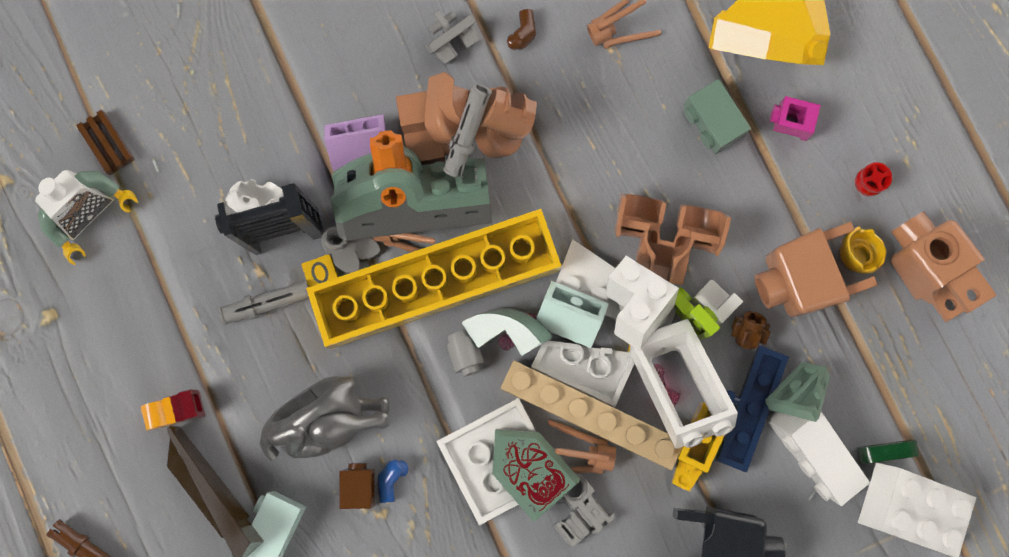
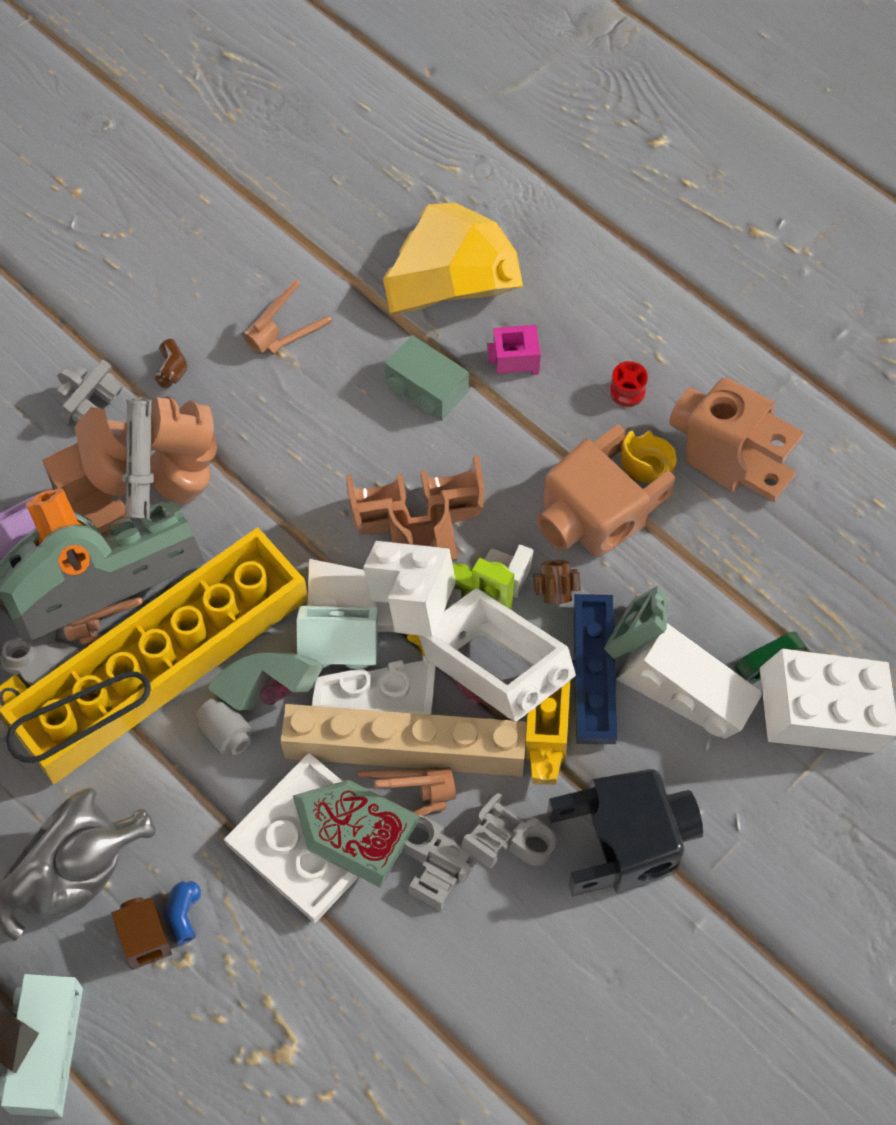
camera: 25 degrees left, 20 degrees down
none -> black piece [6,671,151,763]
none -> light grey piece [461,793,557,869]

